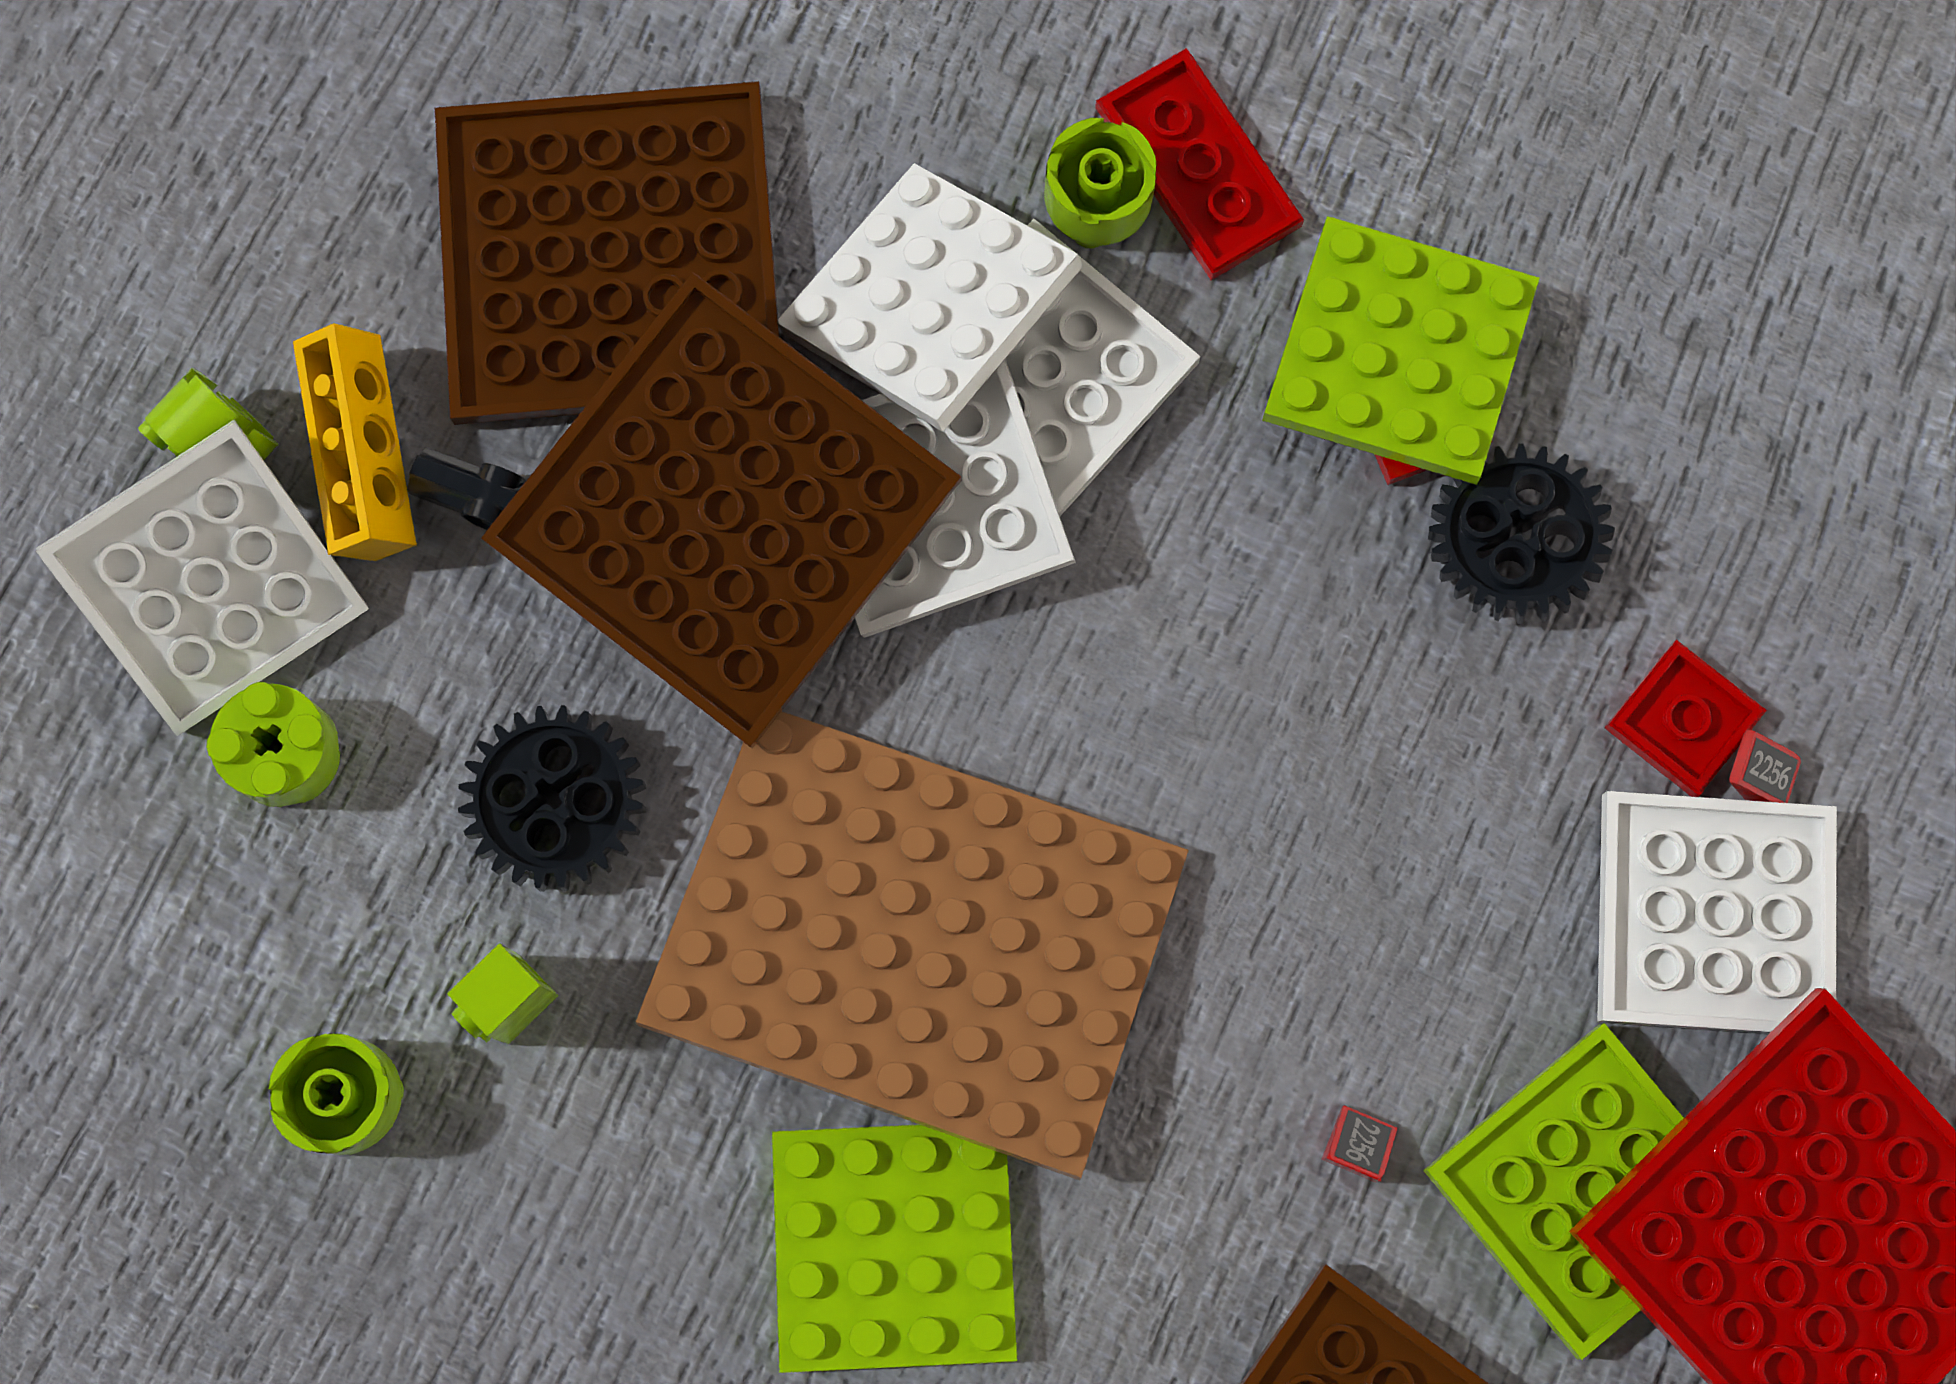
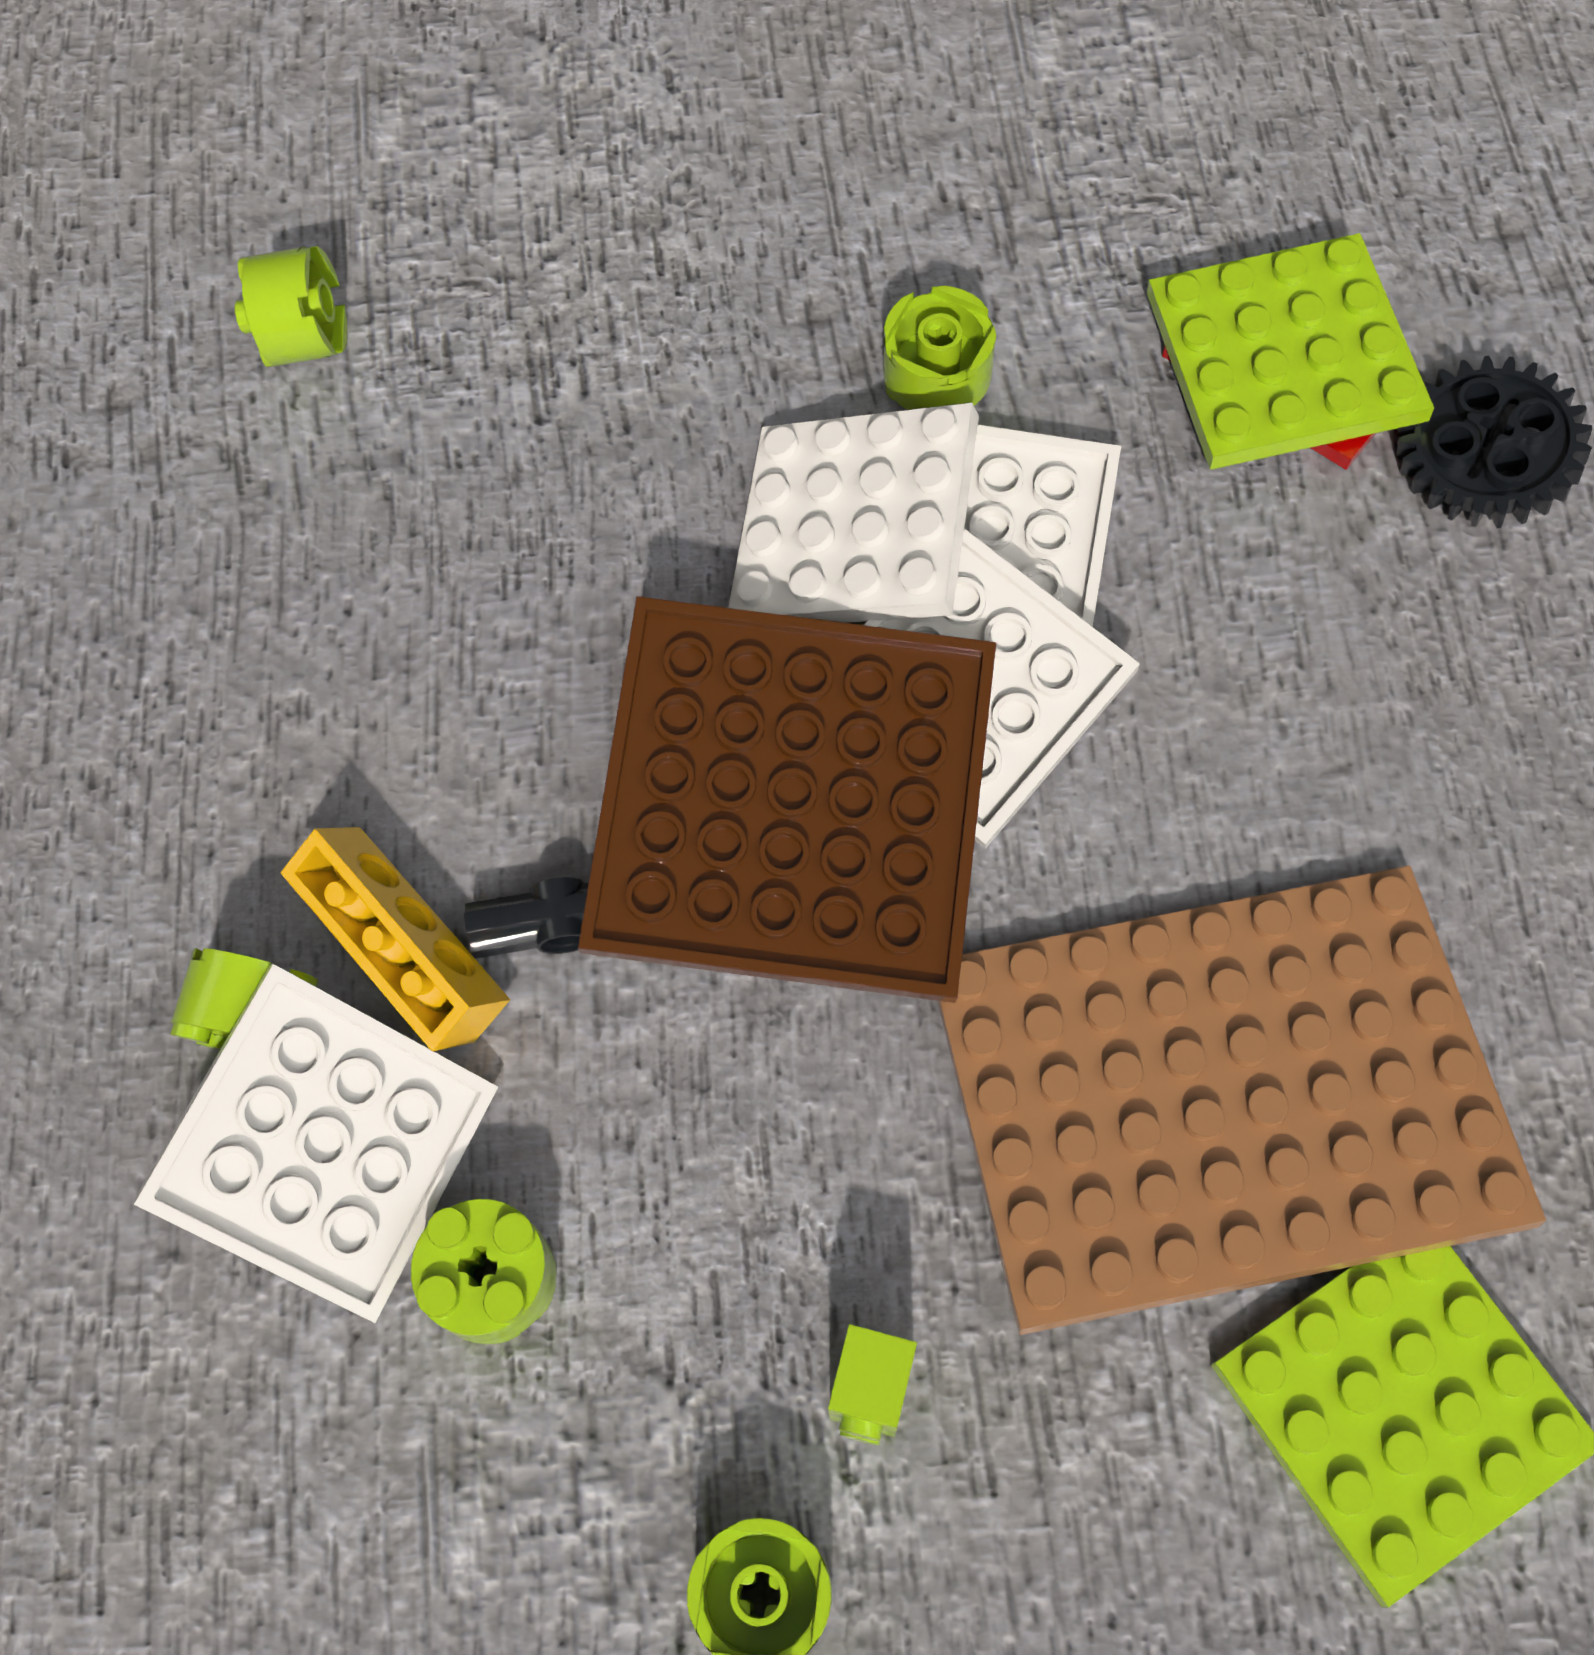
camera: 25 degrees left, 10 degrees down
reddish brown plate [435,81,780,425] -> none
black gear [458,705,646,892] -> none
red tile [1095,48,1304,281] -> none

